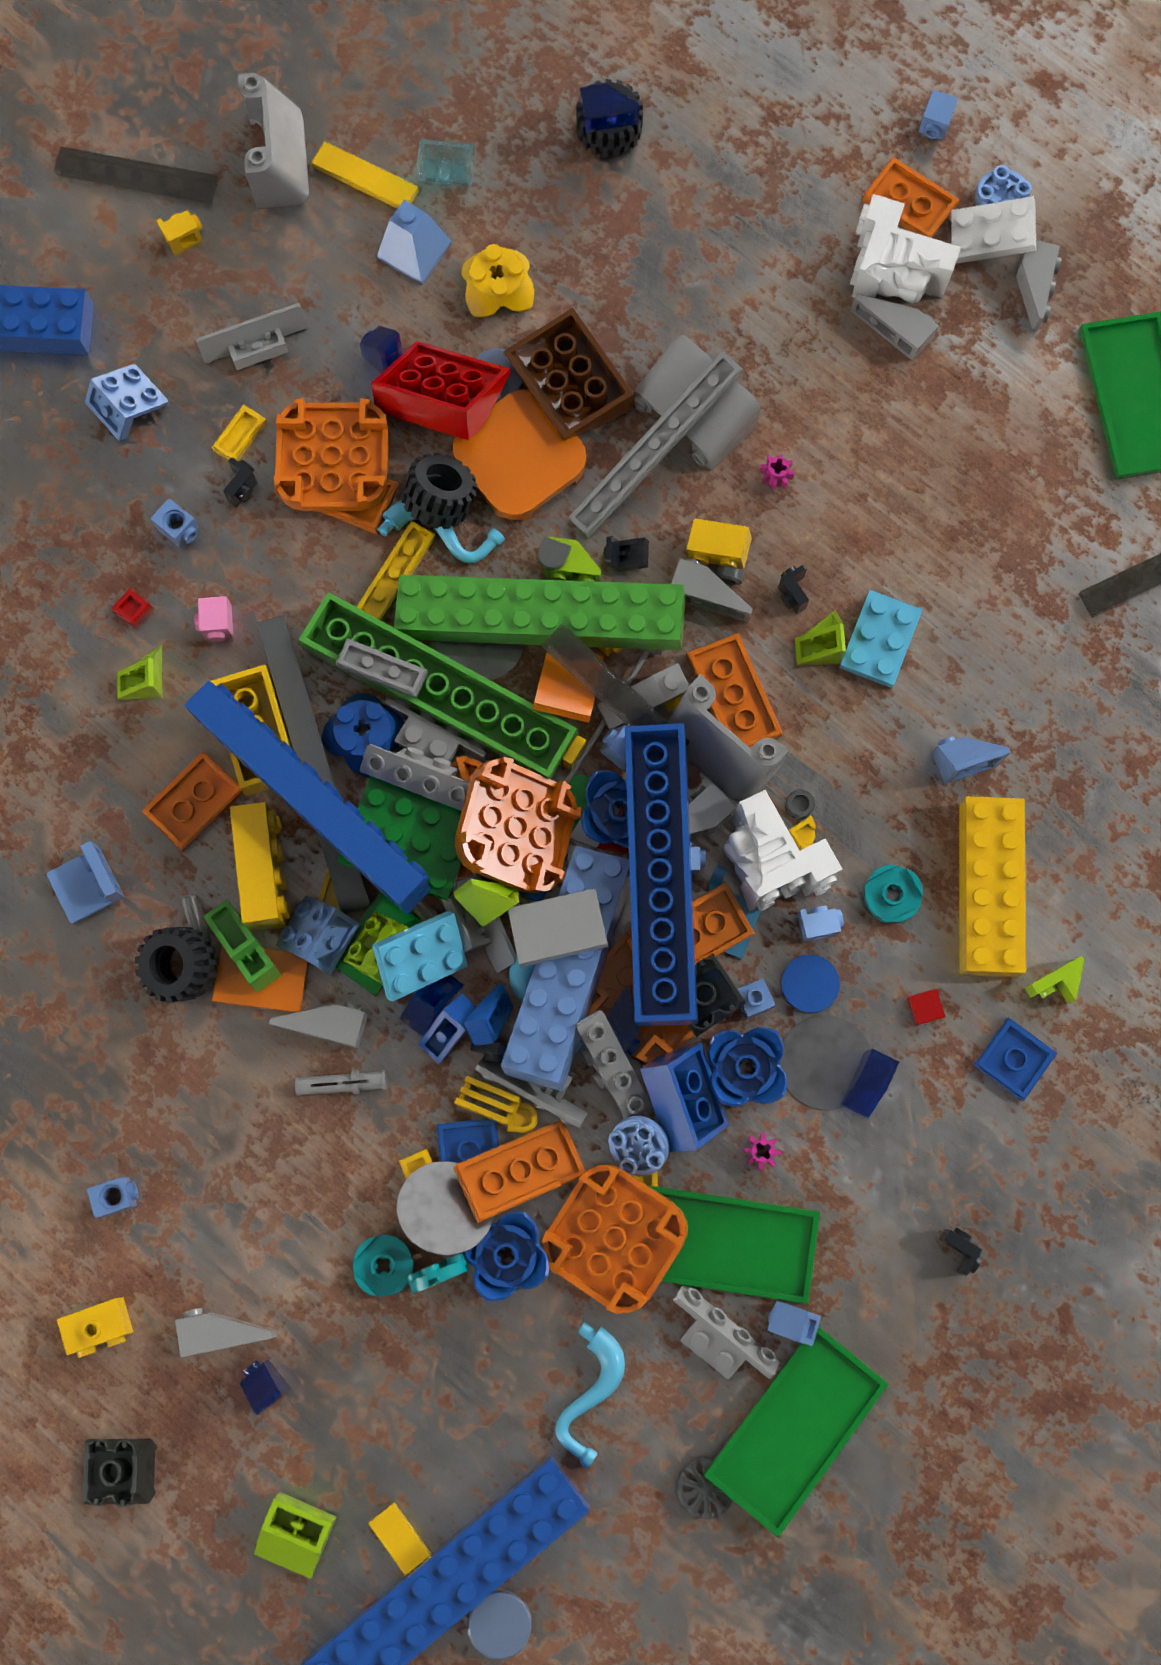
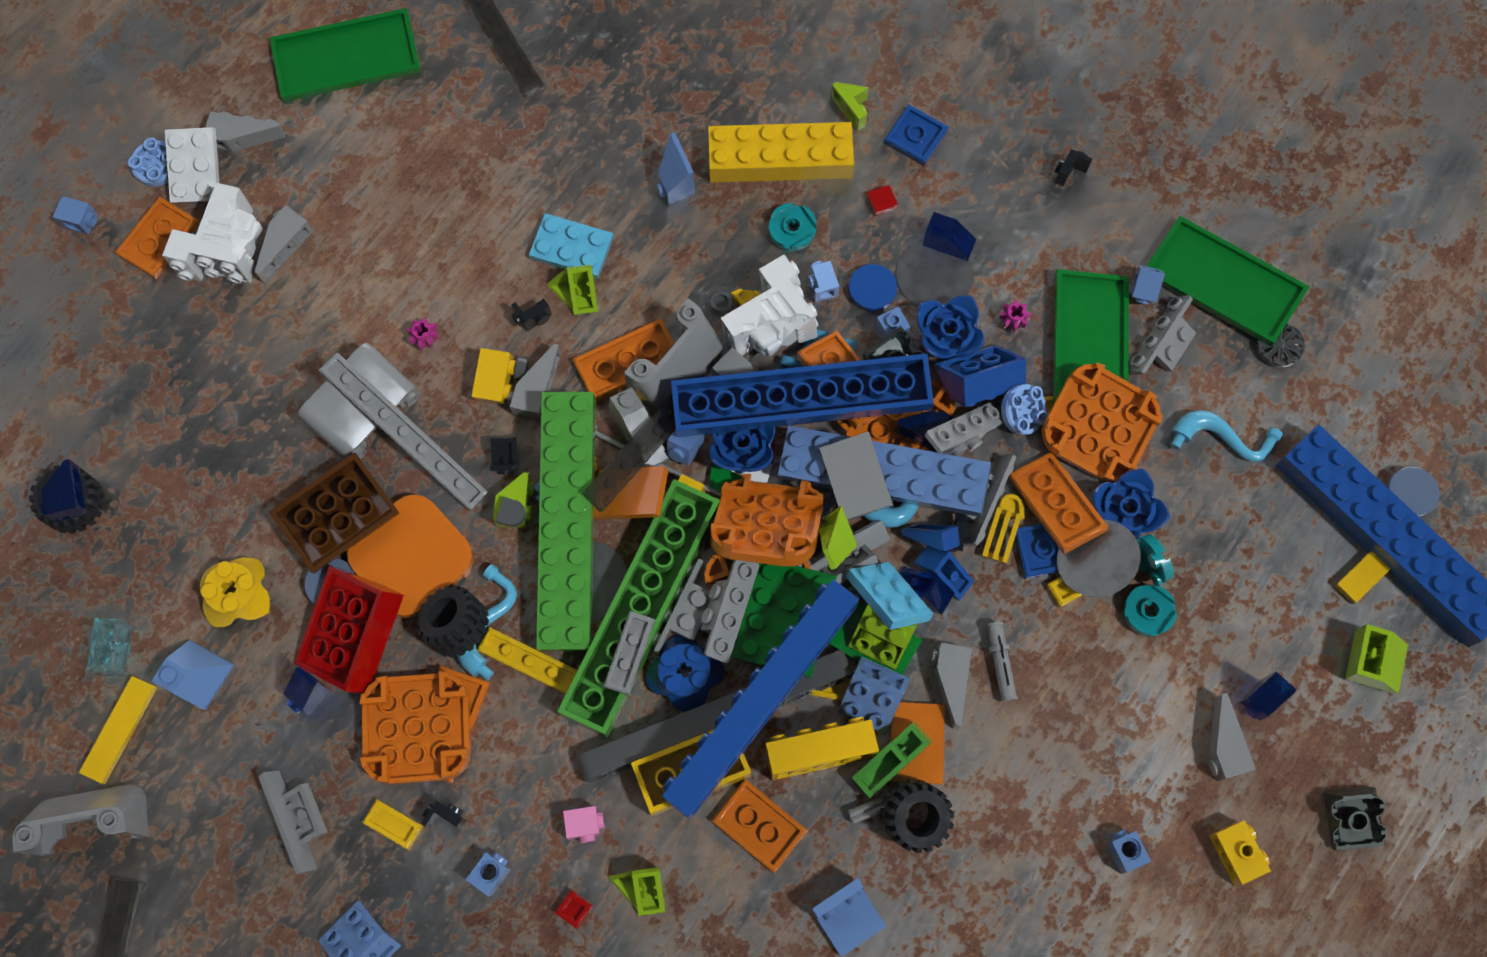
camera: 95 degrees left, 5 degrees down
yellow brick [156,210,203,256] -> none

